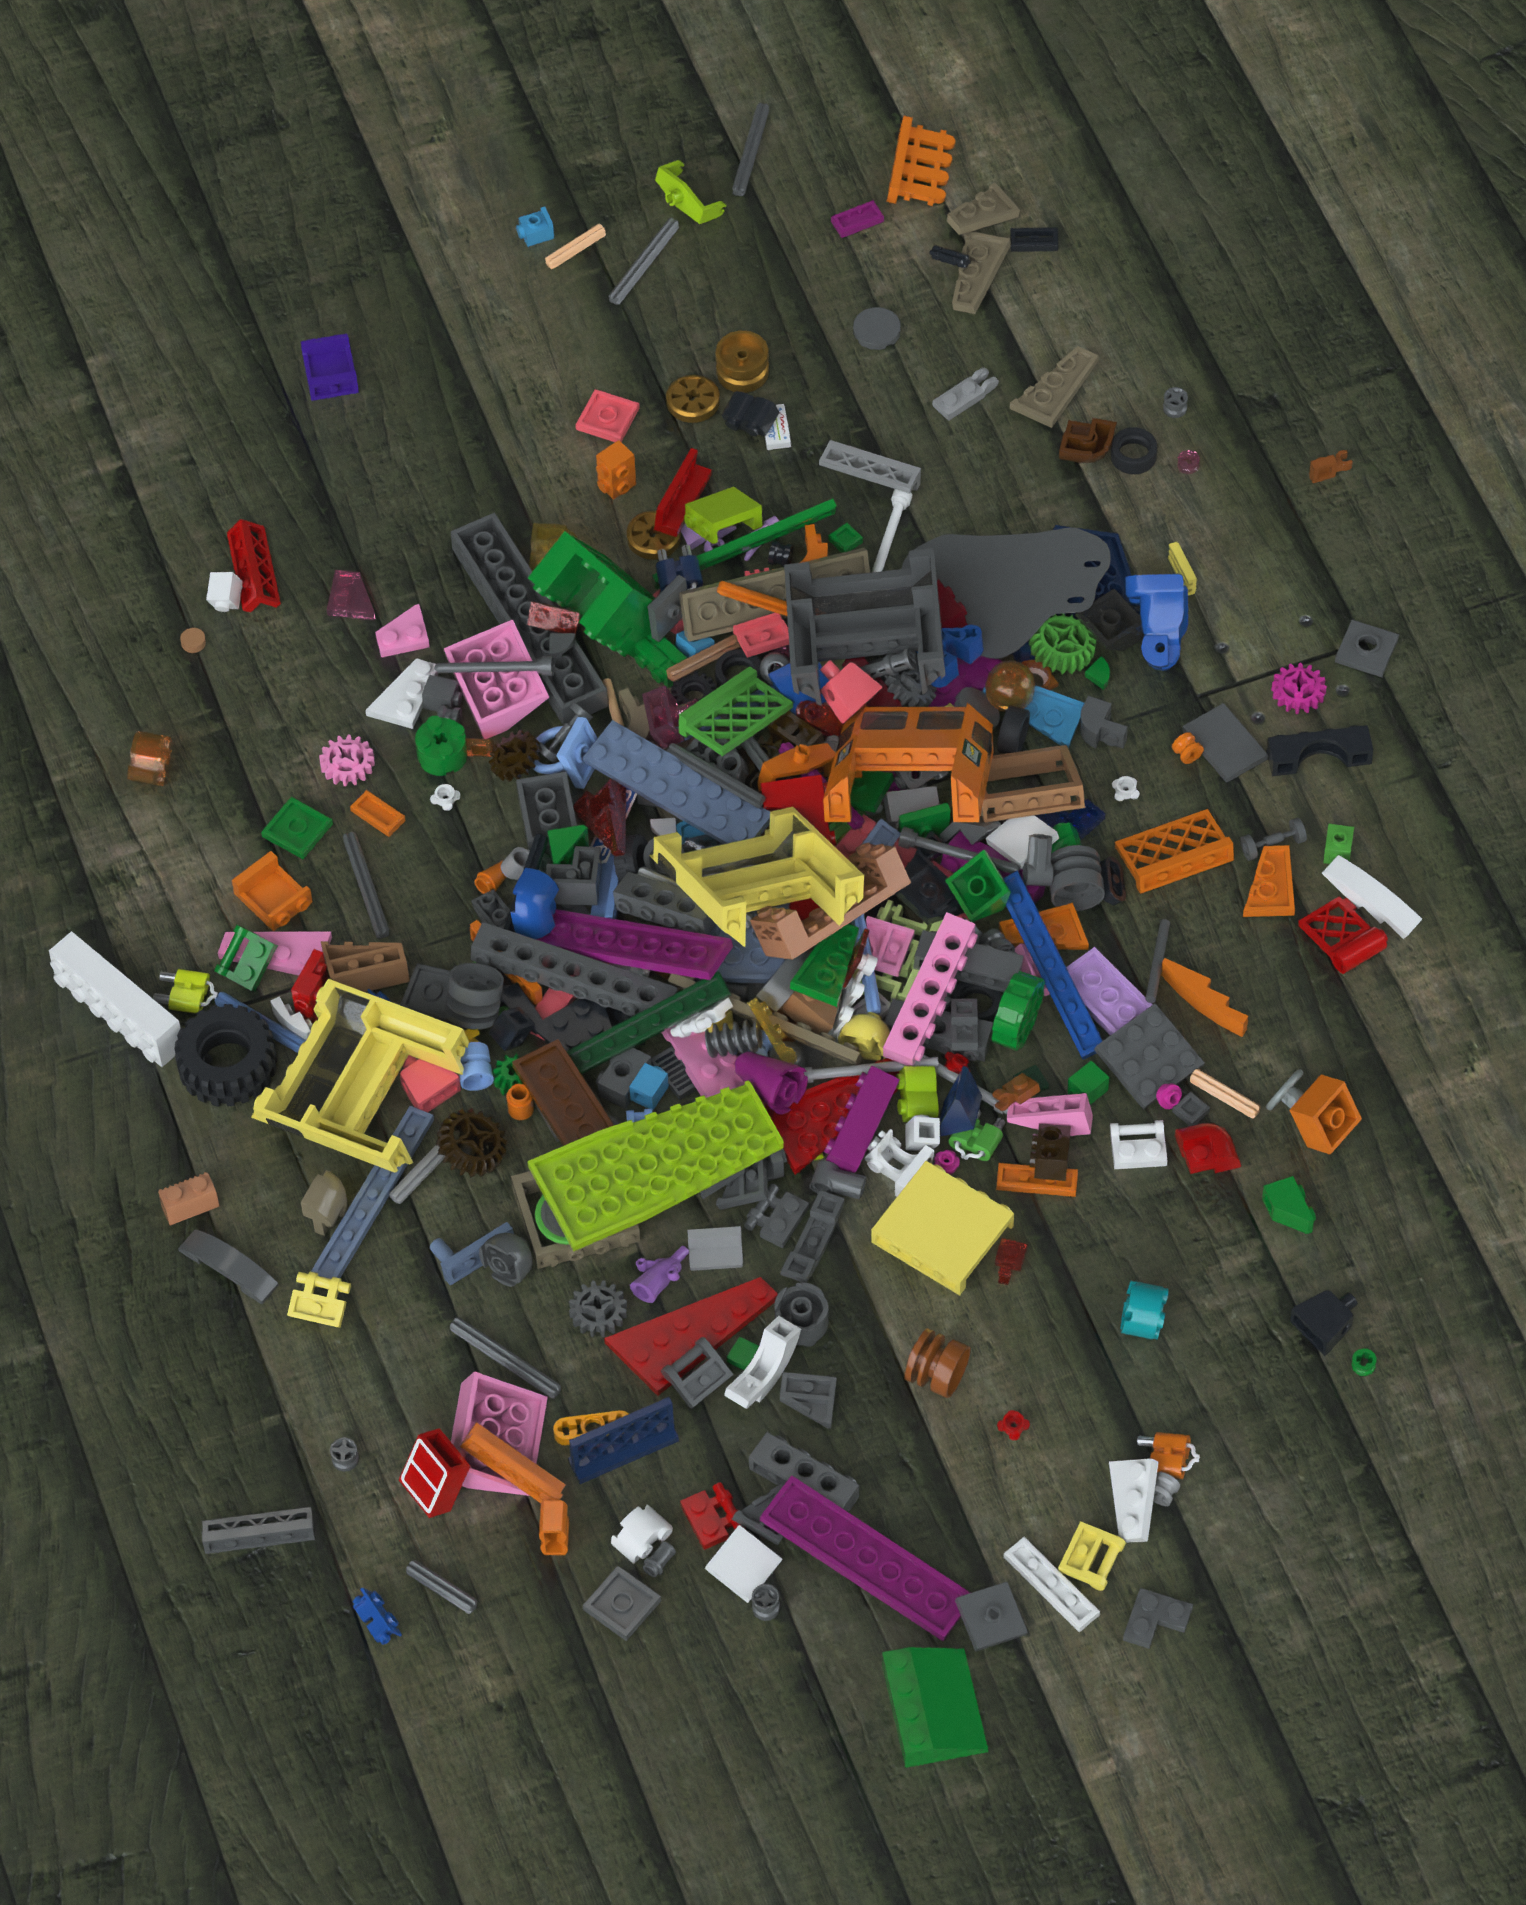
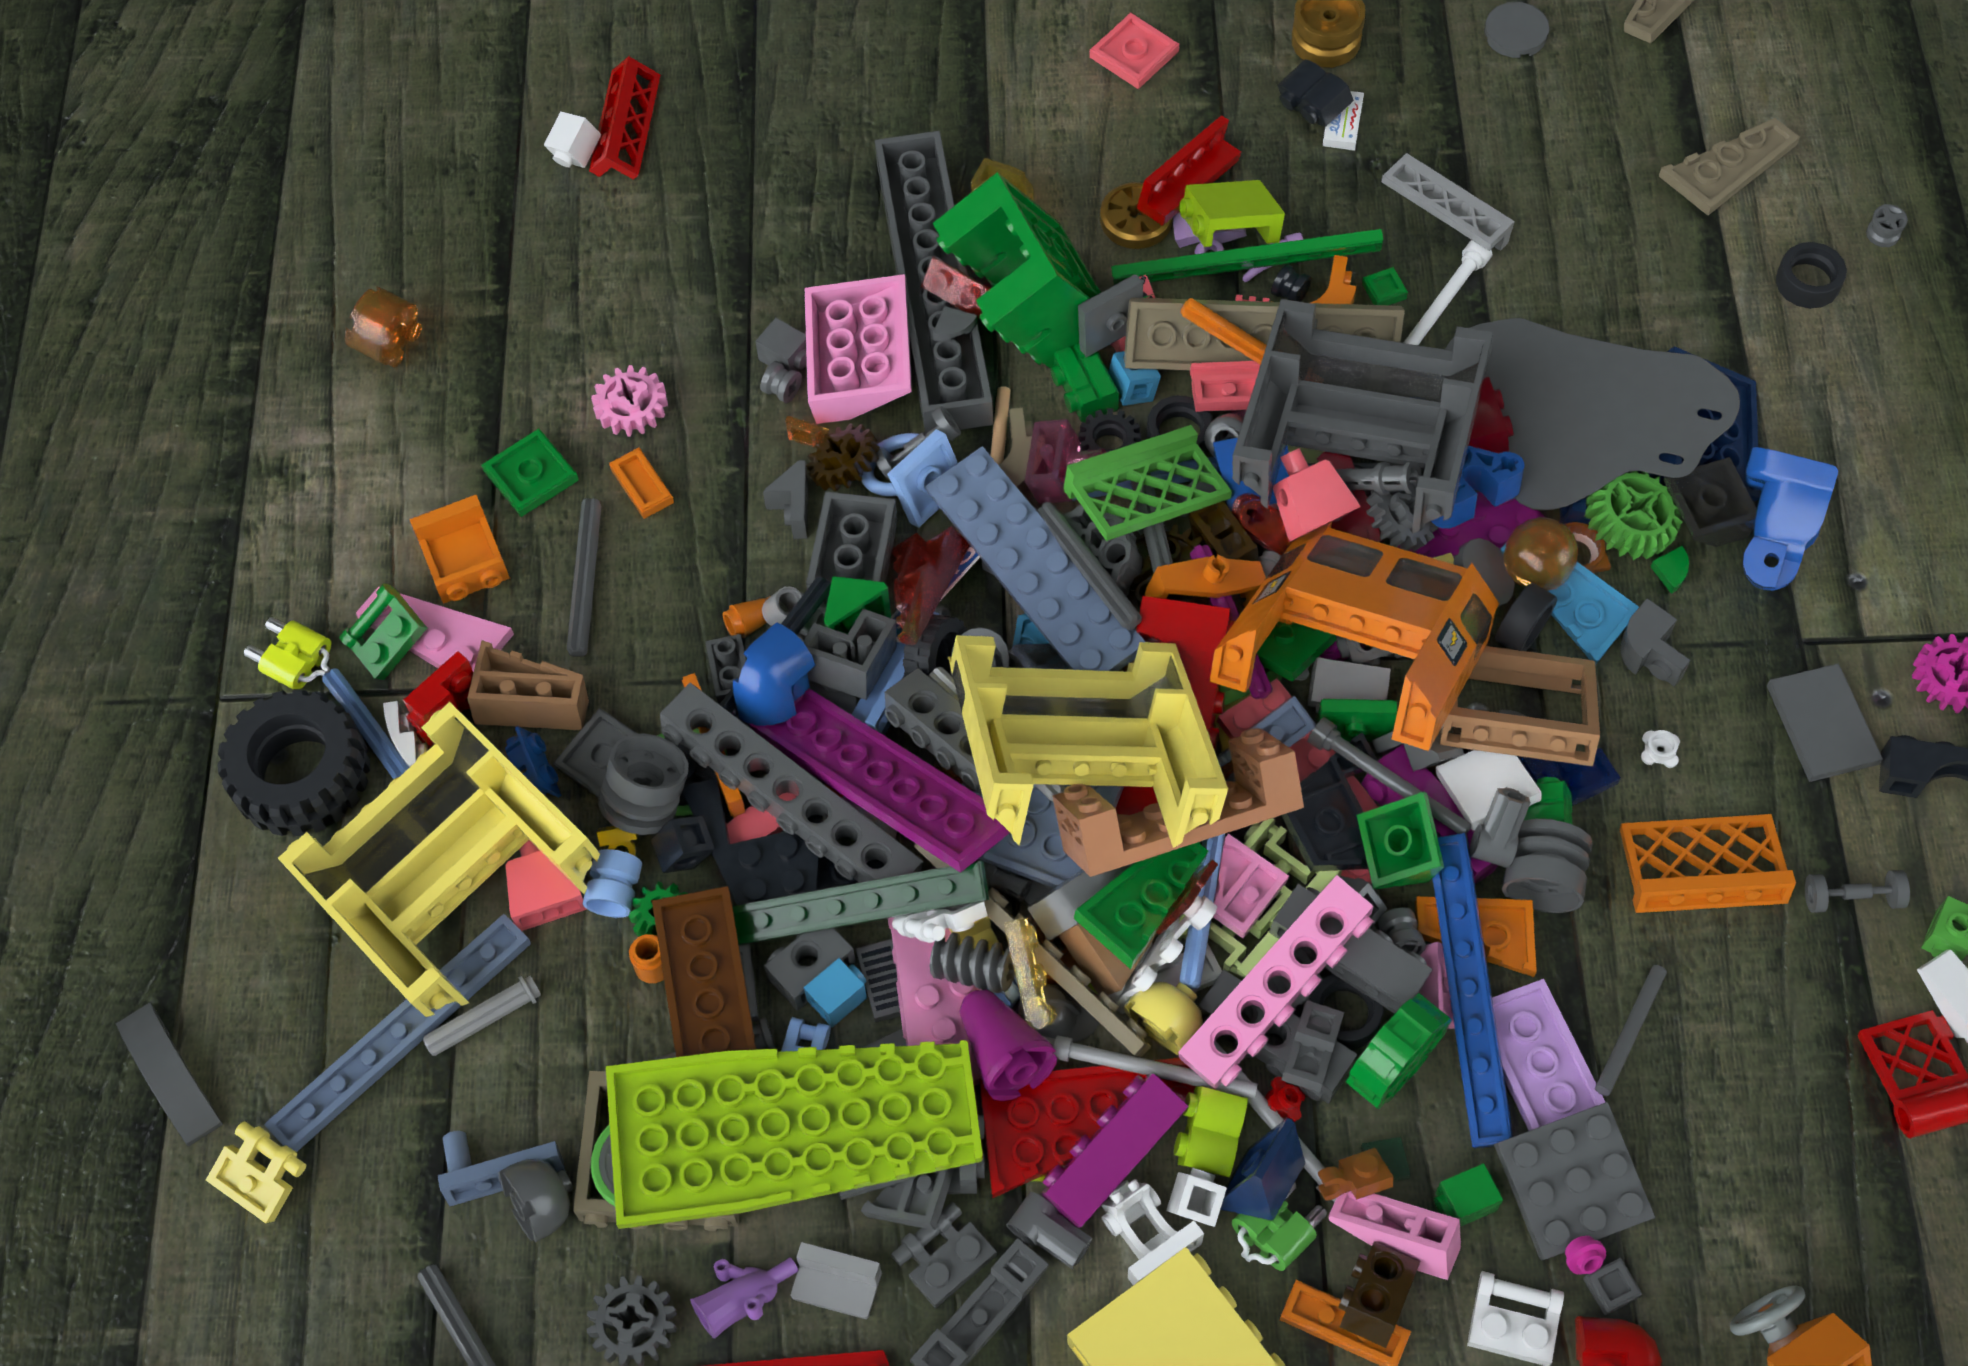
camera: 20 degrees right, 5 degrees up
white brick [49,931,181,1067] -> none
nougat brick [158,1172,219,1225] -> none
medium nougat tile [180,628,206,653] -> none
dark tan brick [301,1170,348,1236] -> none
clear pink wing [327,570,375,620] -> none
white wing [366,658,439,729] -> none
bright pink wing [375,604,430,658] -> none
green brick [415,716,468,776] -> none
white plate [430,784,461,811] -> none
dark grey piece [434,656,555,676] -> none
dark brown gear [436,1108,507,1178] -> none
orange brick [596,440,636,500] -> none
white tile [650,818,676,836] -> none
dark blue piece [655,545,703,592] -> none
pearl gold wheel [666,375,720,423] -> none
medium nougat axle [666,635,741,682] -> none
light grey hinge [933,367,999,420] -> none
dark pink plate [934,1150,960,1175] -> none
reddish brown brick [1059,418,1117,463] -> none
black plate [1100,856,1126,905] -> none
orange slope [1161,958,1248,1037] -> none
light yellow tile [1168,542,1197,596] -> none
orange wheel [1172,732,1204,764] -> none
clear pink bush [1177,450,1200,474] -> none
light nougat axle [1190,1069,1261,1118] -> none
orange wing [1243,845,1295,917] -> none
none -> dark grey slope [763,460,808,539]

